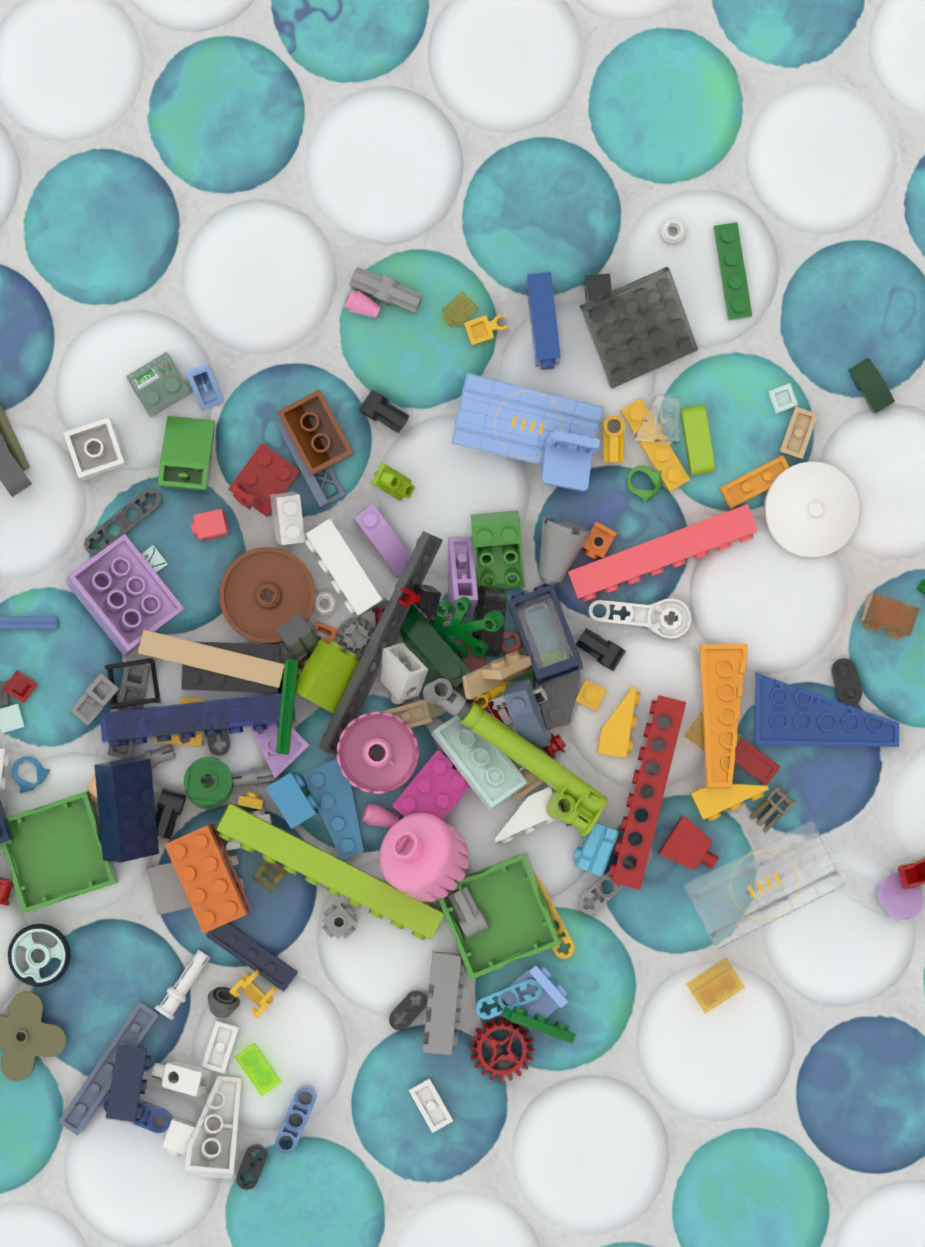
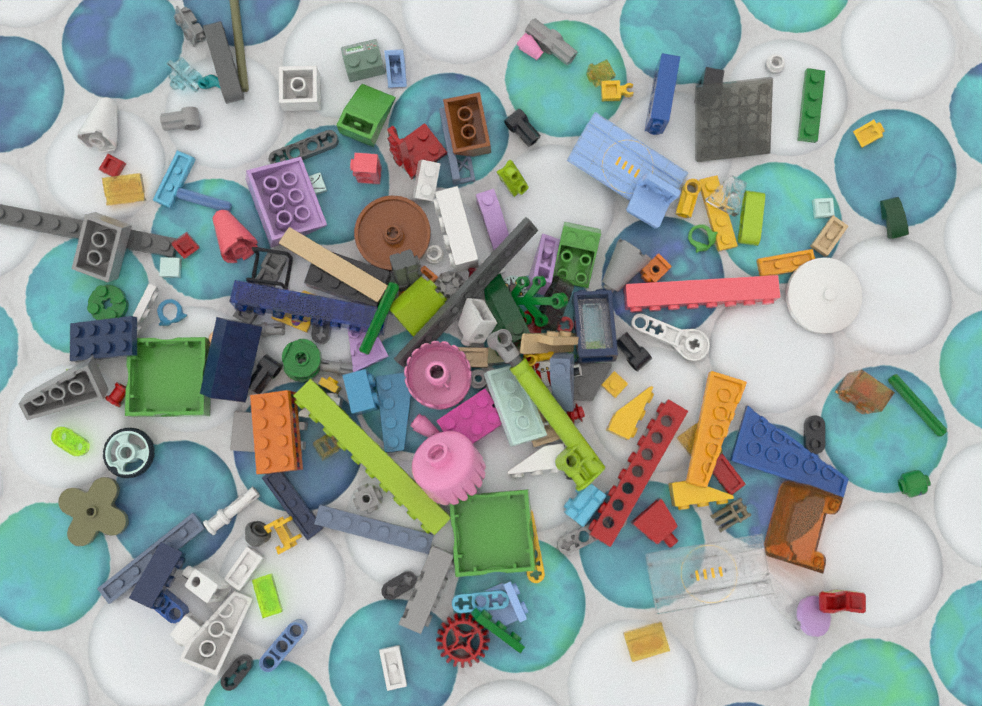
camera: 20 degrees right, 5 degrees down
light grey slope [70,674,119,727] -> none
black piece [397,584,442,616] -> none
light grey piece [448,887,490,939] -> none
none -> coral cone [212,210,258,263]
none -> sand blue plate [314,505,434,554]
none -> light grey plate [471,369,487,389]
none -> clear orange windscreen [763,481,843,574]
none -> yellow bracket [853,120,885,148]

